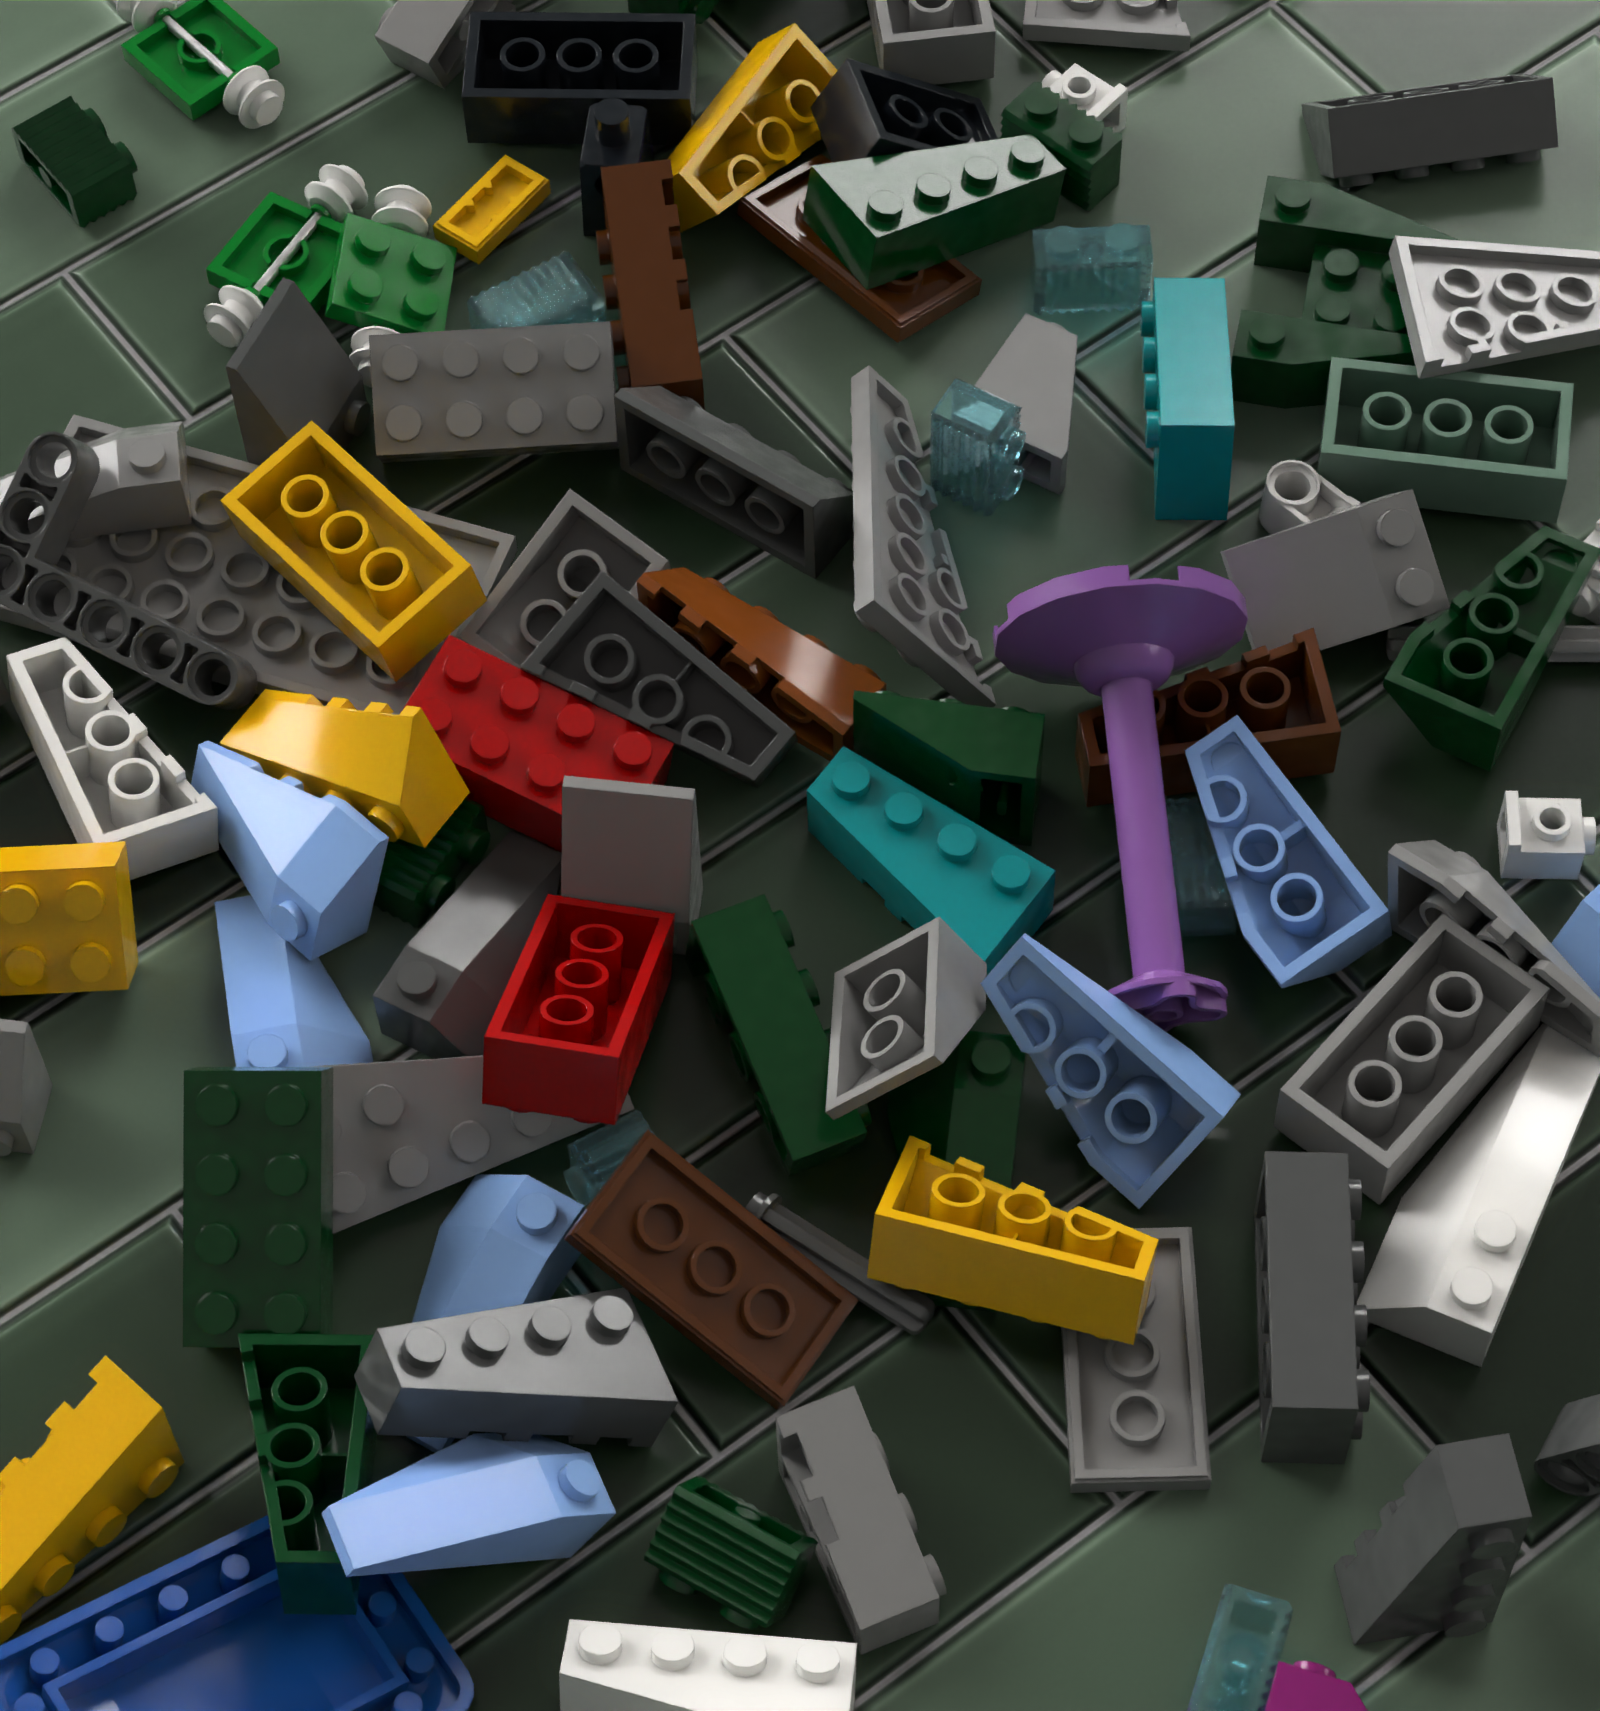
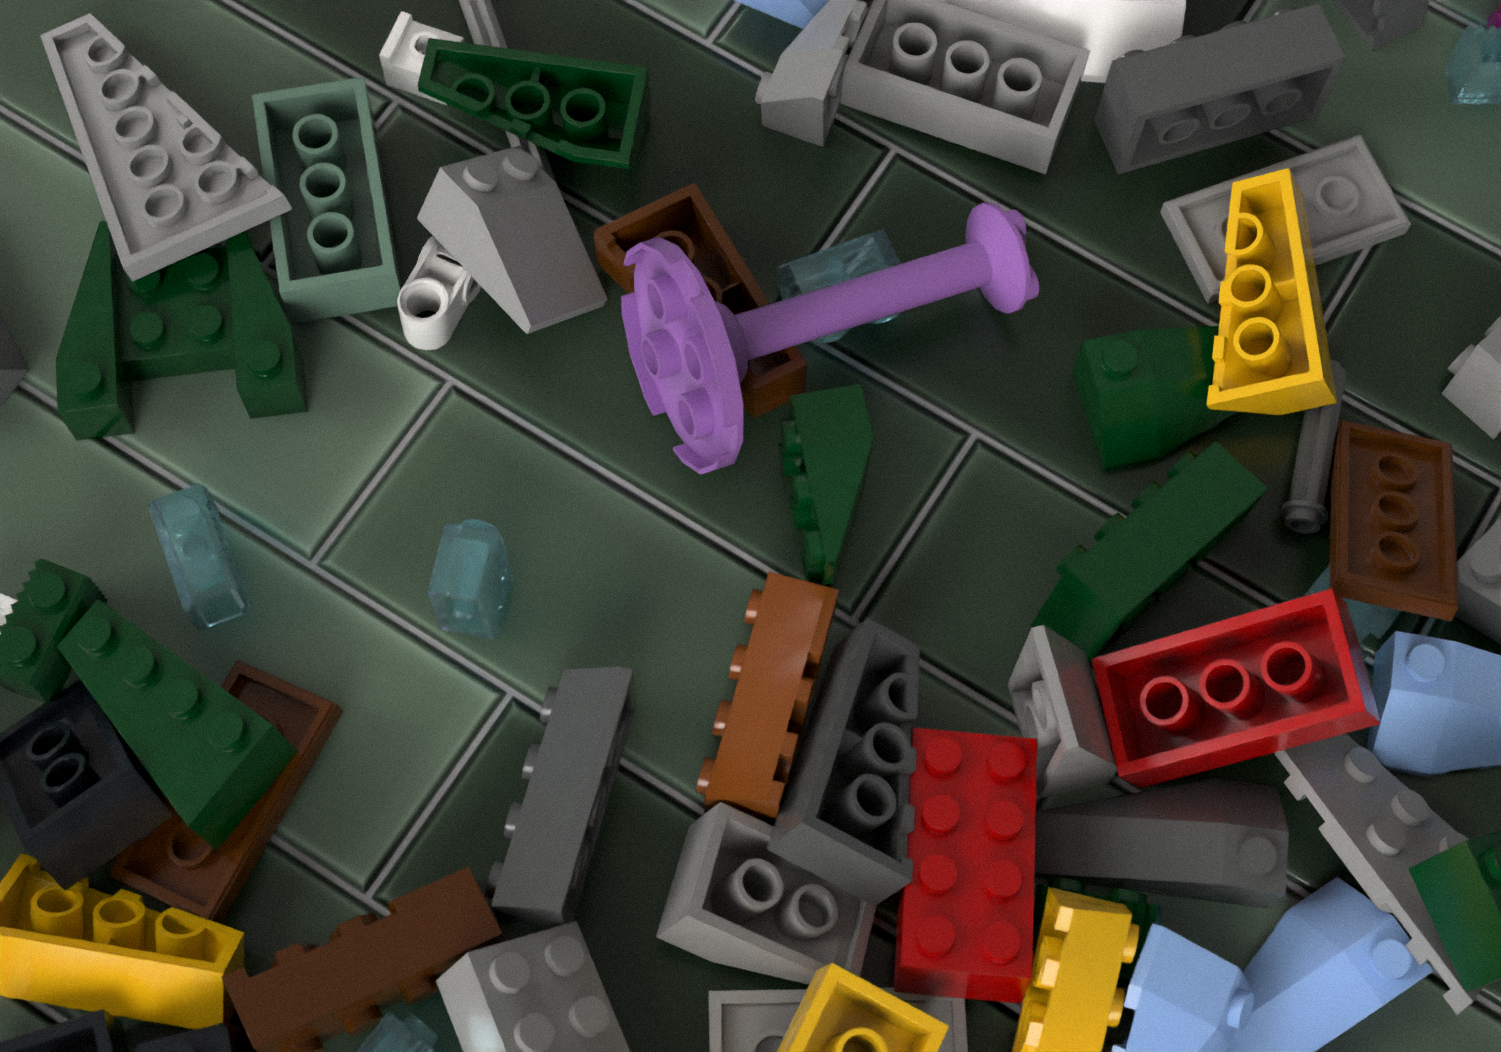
camera: 115 degrees left, 10 degrees up
teal wedge [807,746,1056,995] -> none
light grey slope [825,916,987,1120] -> none
light grey wing [850,365,996,707] -> none
light grey slope [955,313,1078,495] -> none
light blue wedge [980,933,1241,1209] -> none
teal wedge [1140,277,1235,520] -> none
light blue wedge [1185,715,1392,988] -> none
white brick [1497,791,1596,880] -> none

